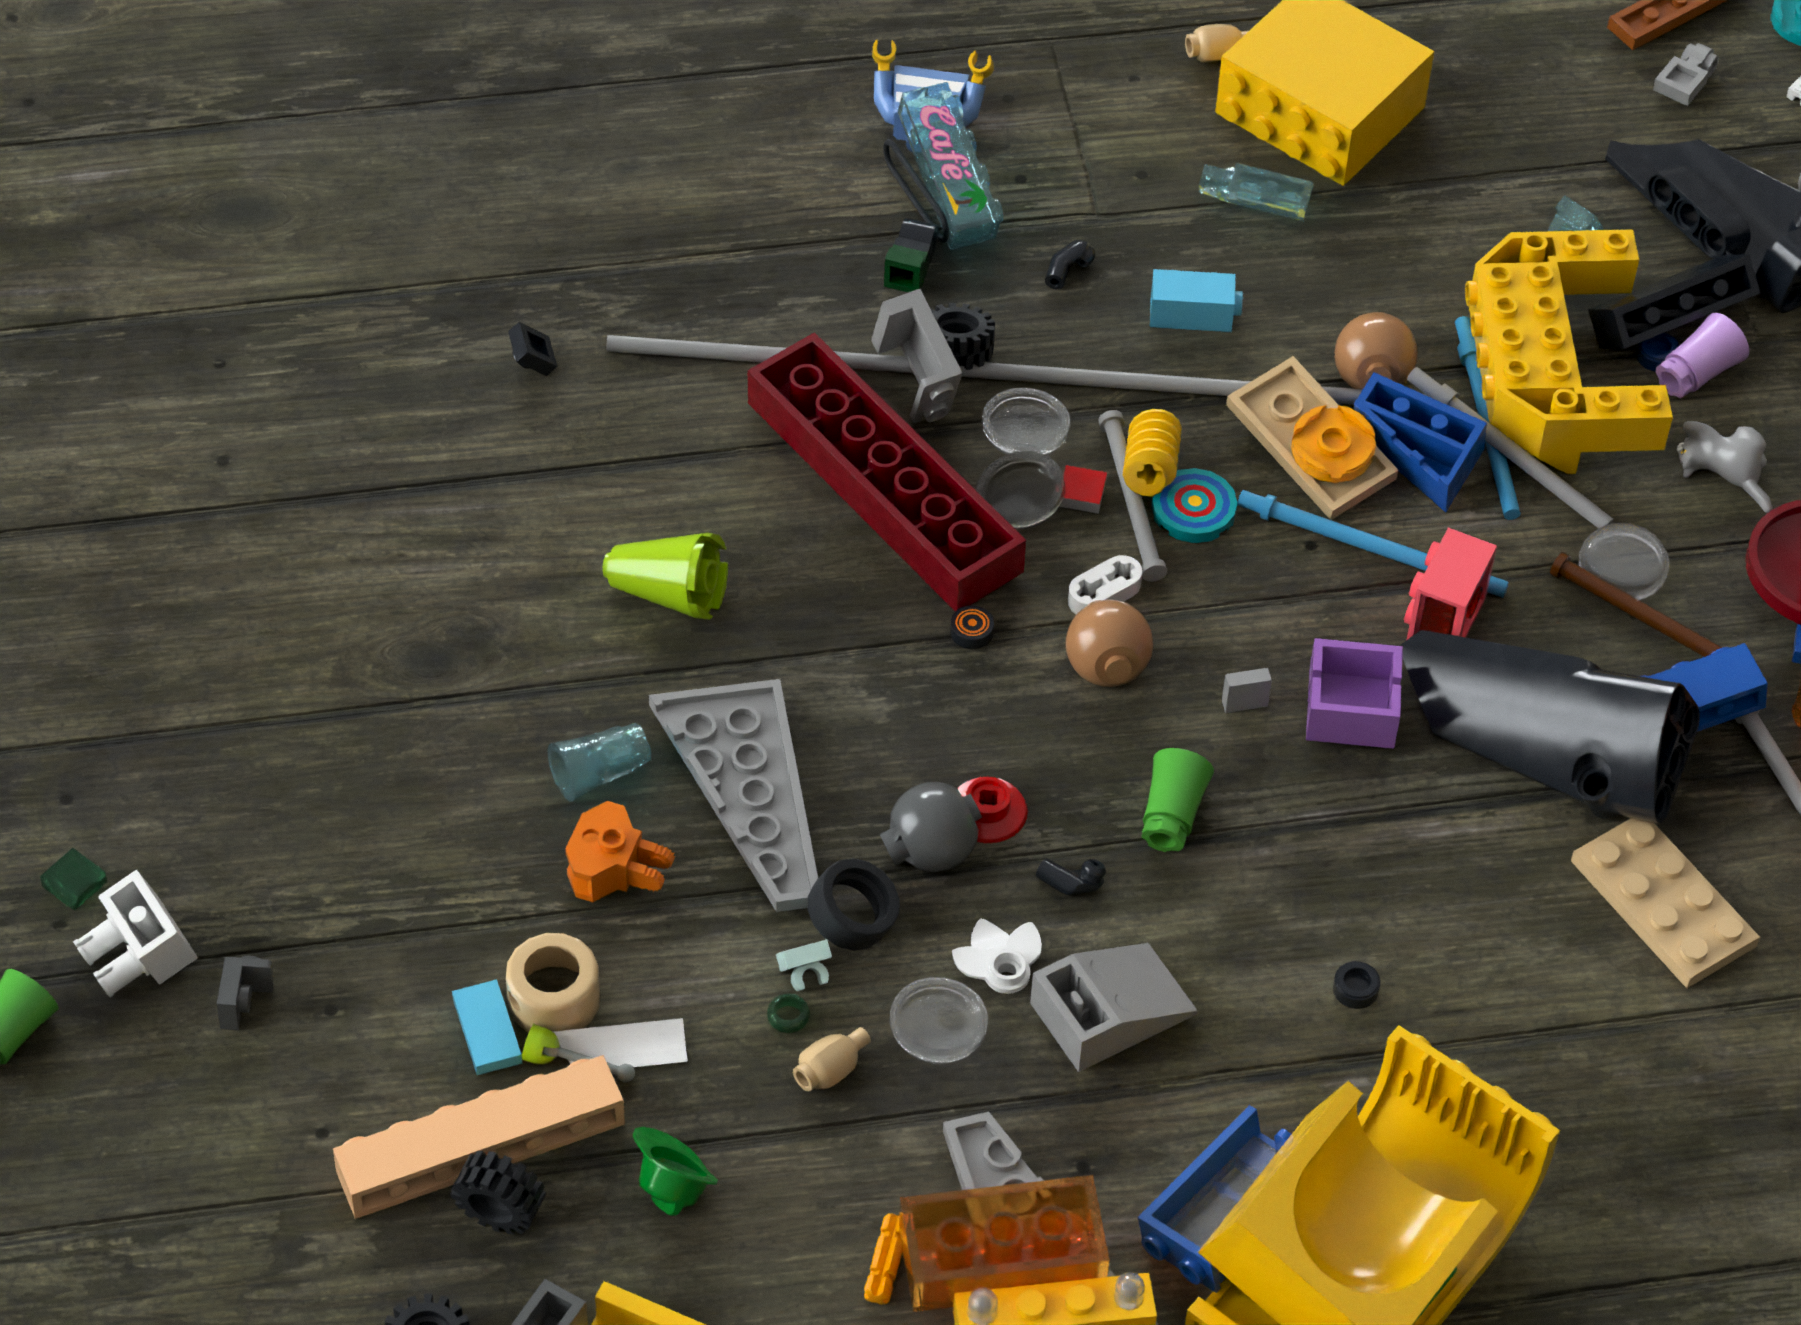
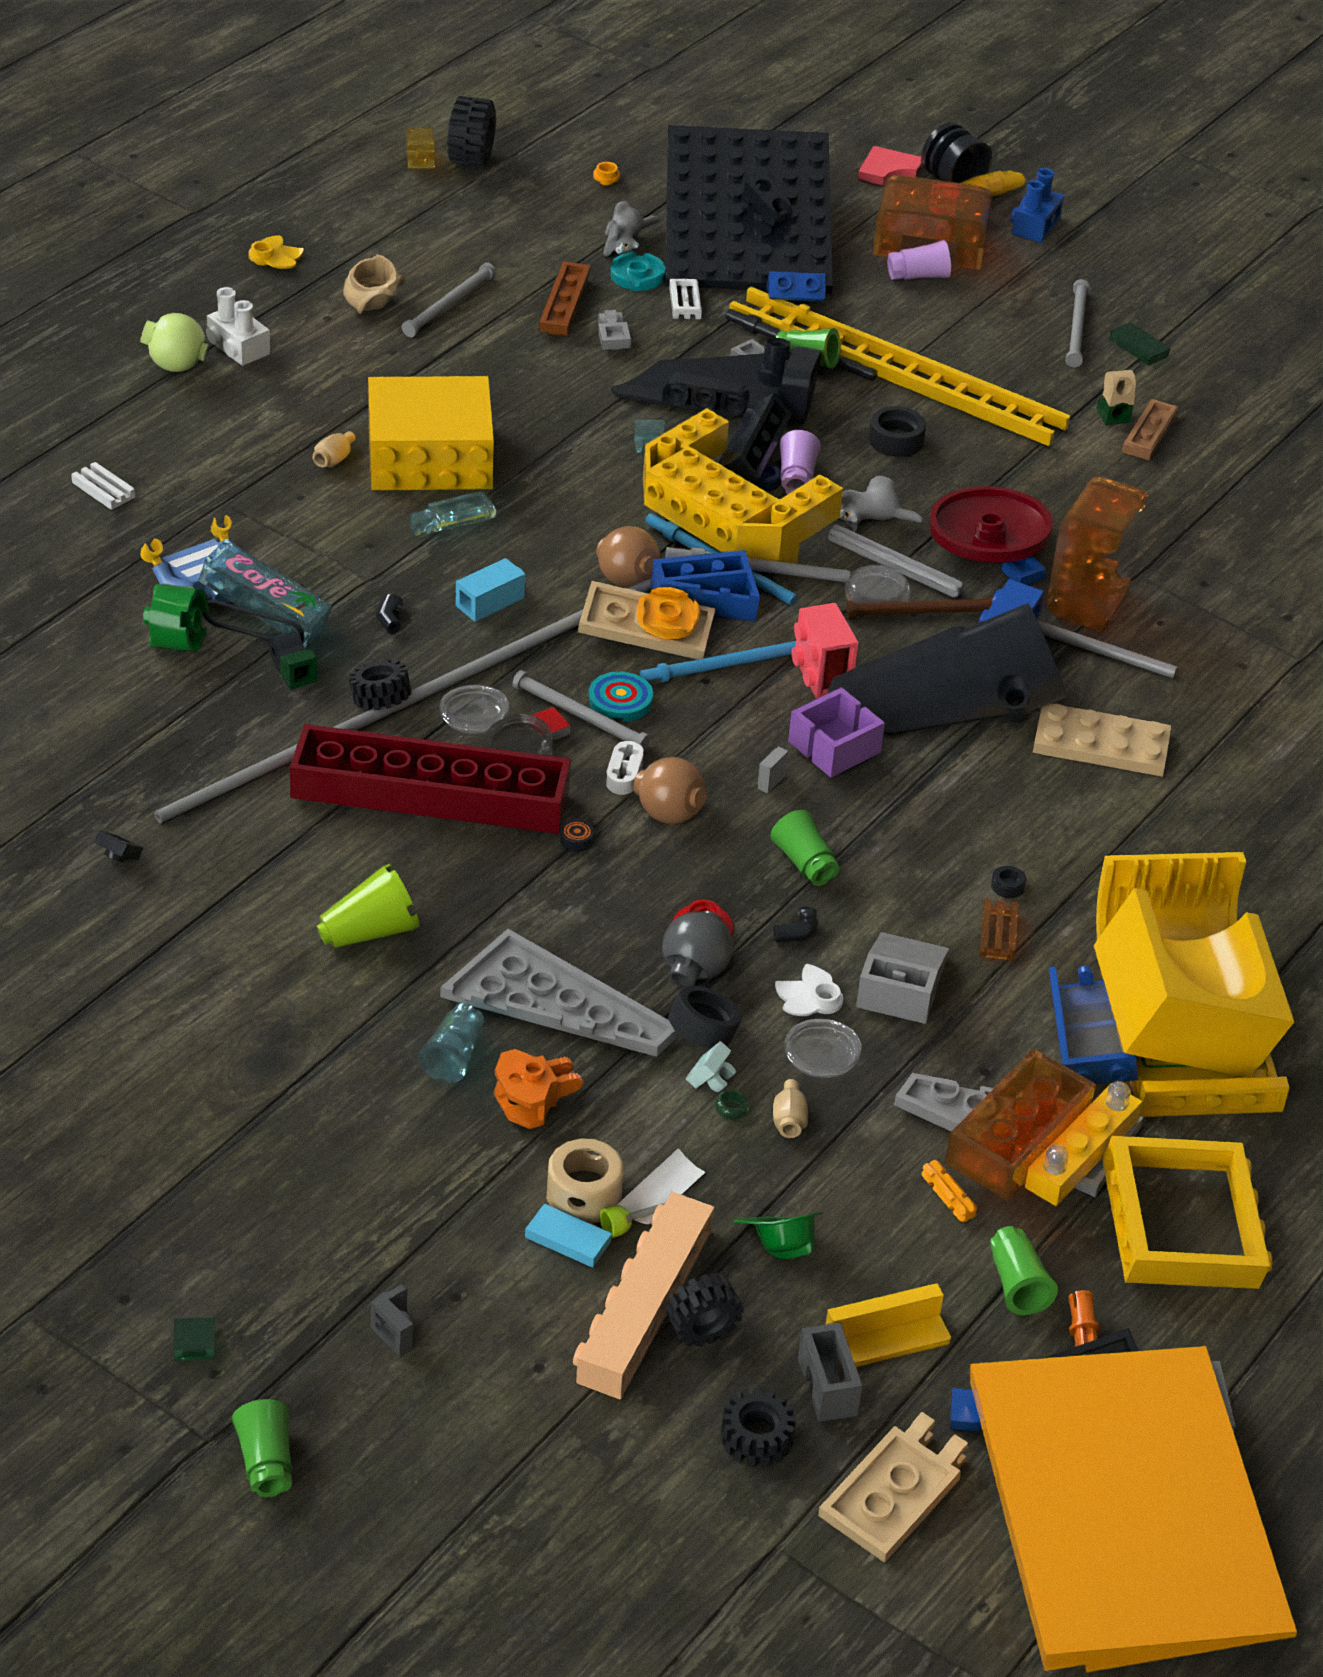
camera: 45 degrees left, 10 degrees down
white brick [73,870,198,997] -> none
light grey panel [871,289,963,423] -> none
yellow piece [1123,409,1182,497] -> none
none -> green brick [143,584,209,652]
none -> light grey axle [828,525,964,598]
none -> clear orange tile [979,898,1019,961]

